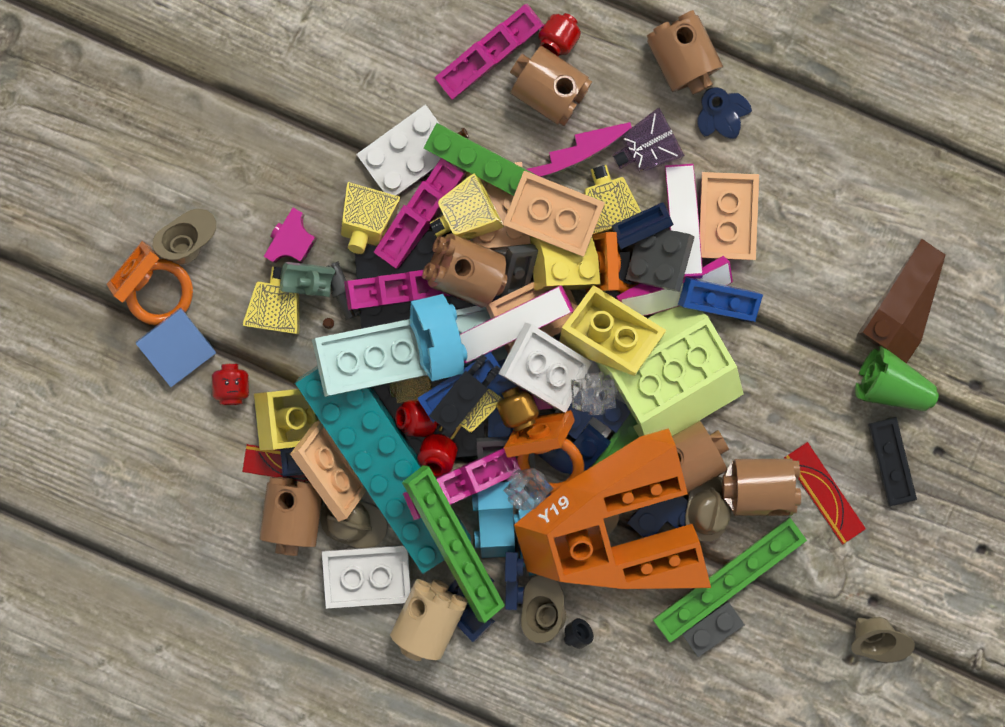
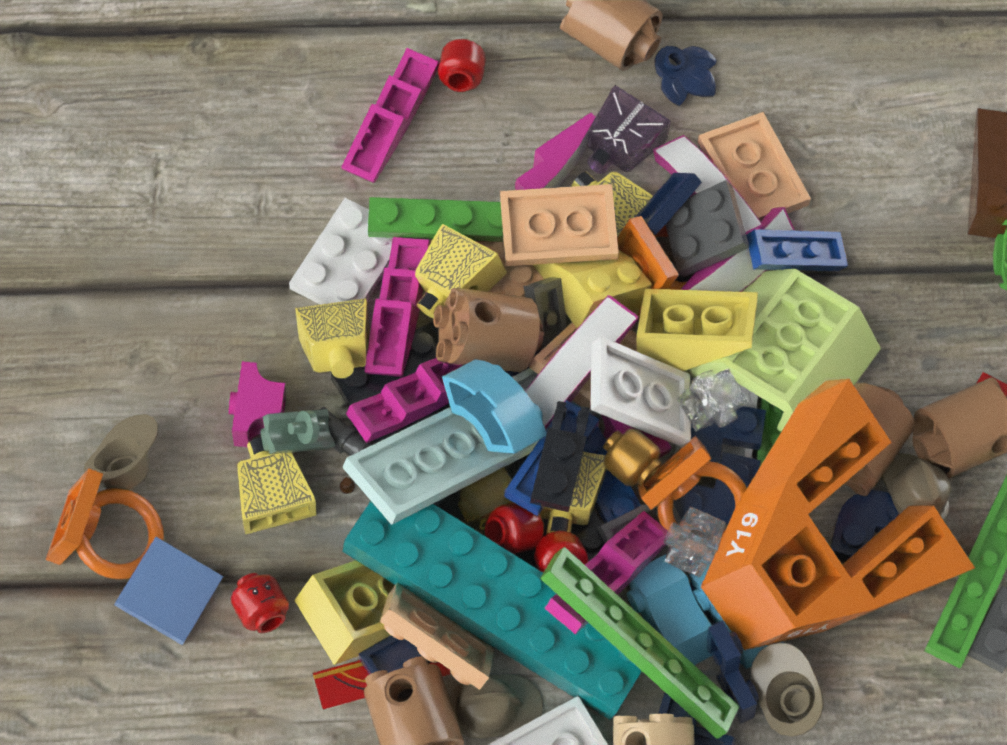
camera: 30 degrees left, 25 degrees down
medium nougat cylinder [510,46,592,126] -> none
black tile [564,618,594,649] -> none

